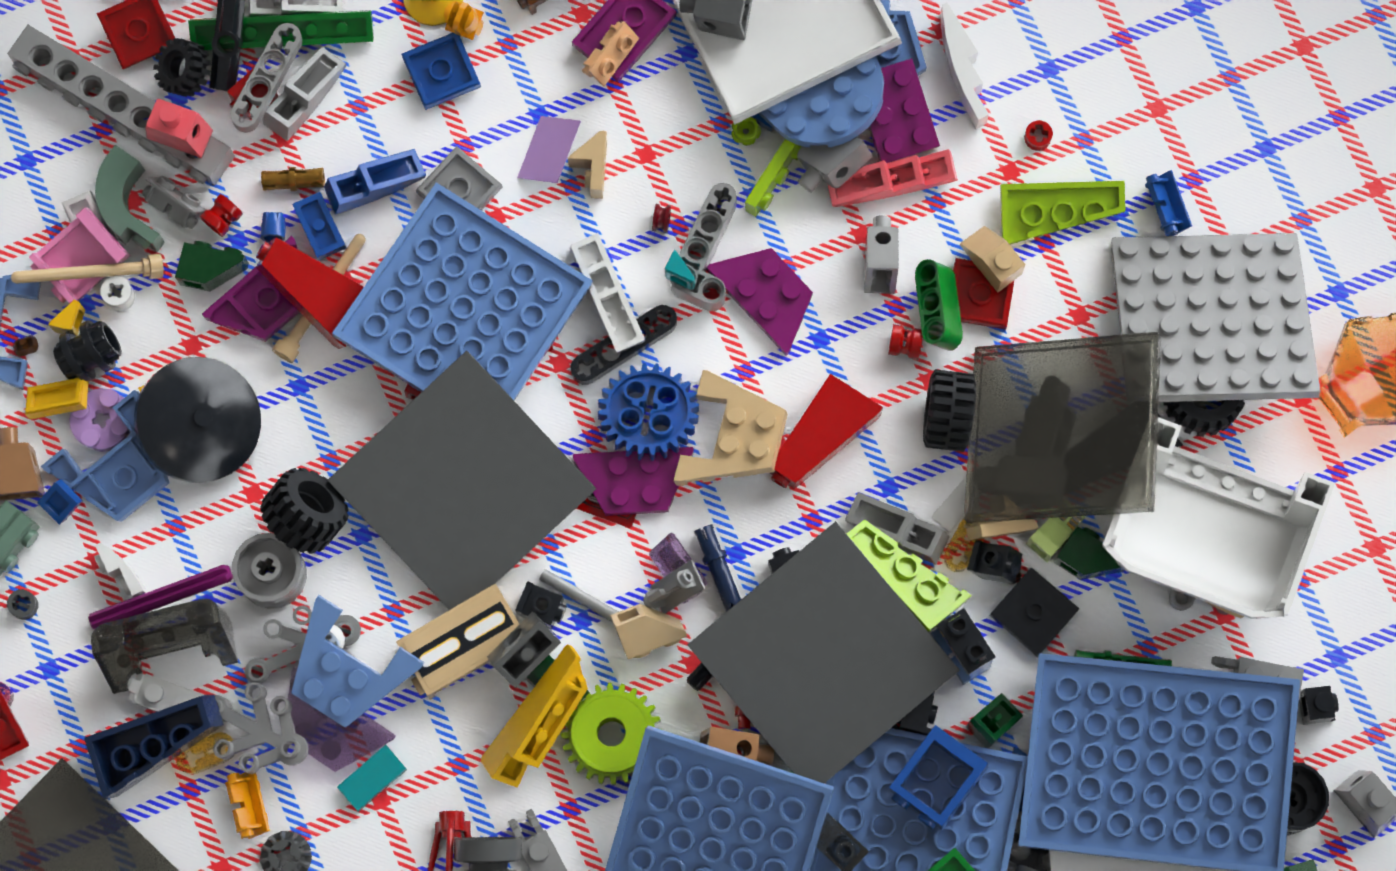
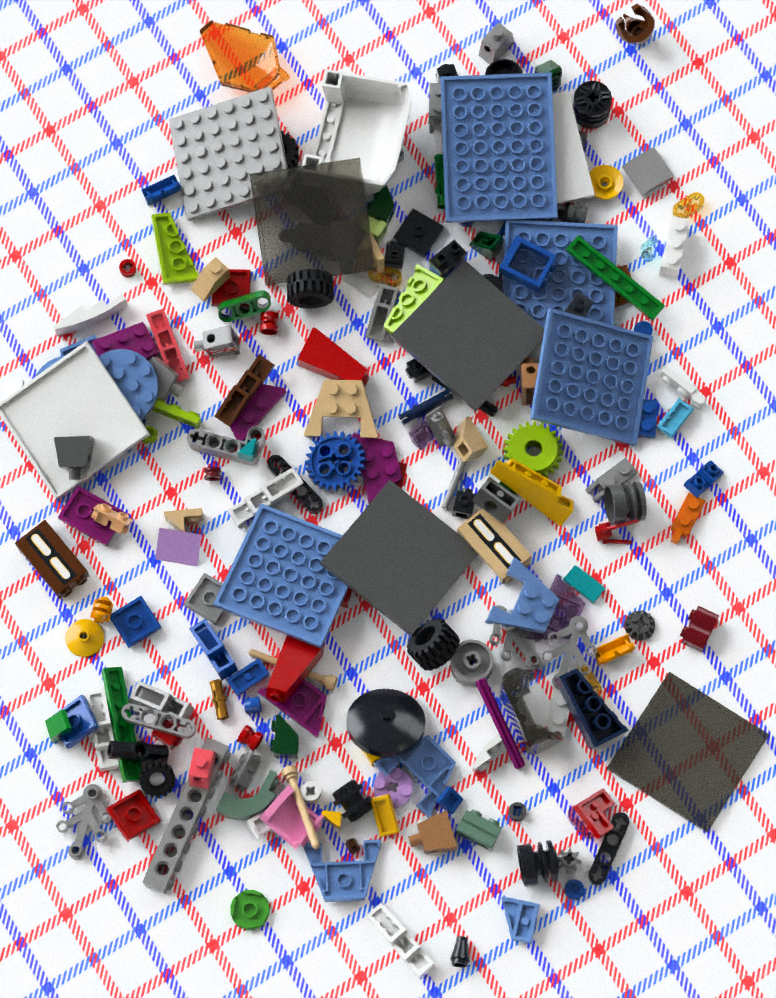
camera: 100 degrees left, 5 degrees down
none -> reddish brown slope [214,354,275,427]

